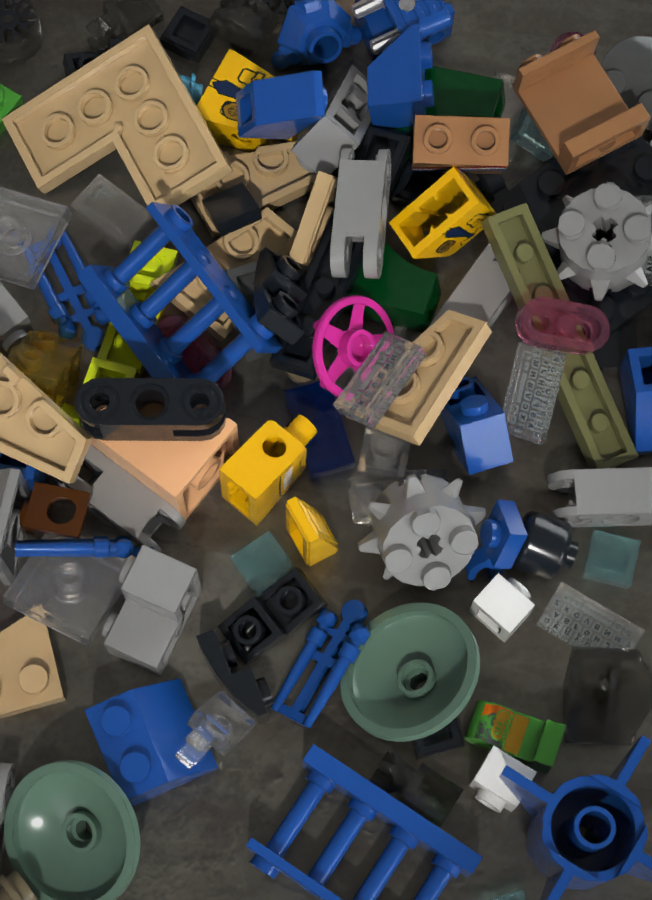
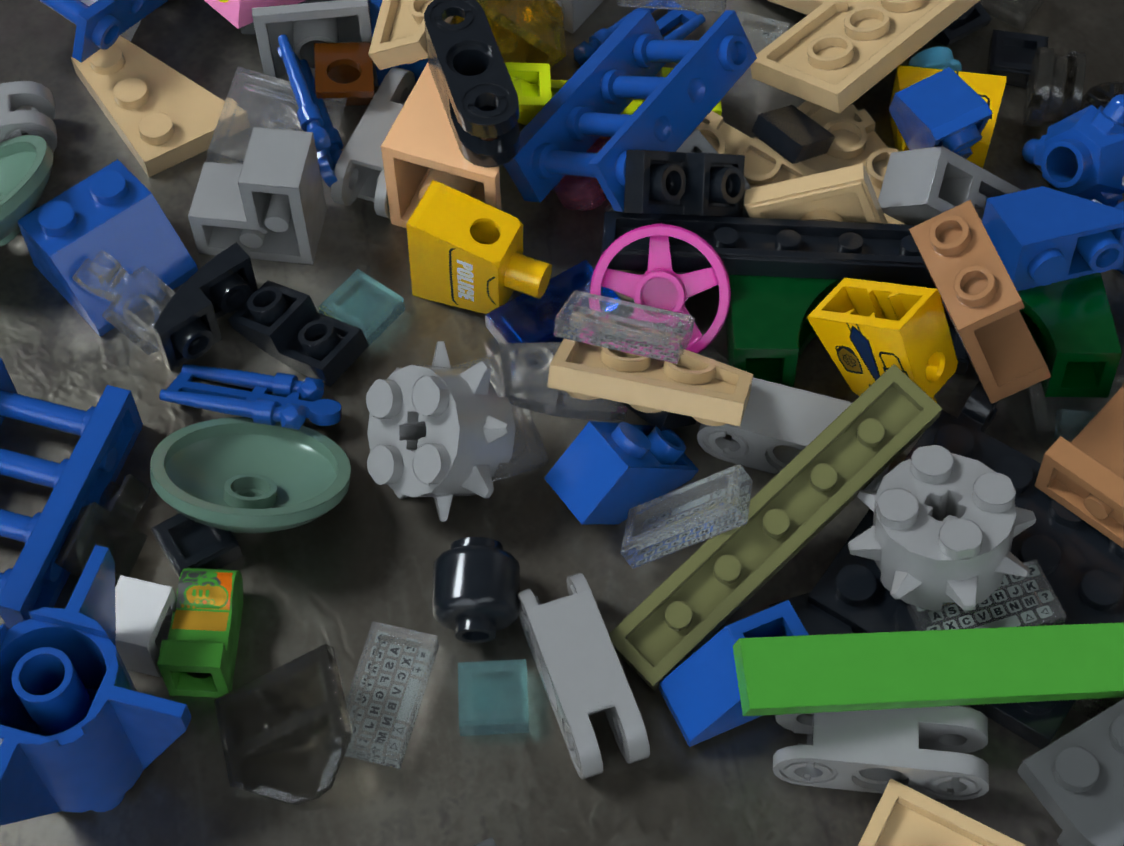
camera: 75 degrees right, 15 degrees down
yellow slope [285,497,339,566] -> none
light grey piece [330,148,391,279] -> none
blue plate [464,500,528,581] -> none
white plate [469,573,535,643] -> none
clear pink plate [515,297,610,355] -> none

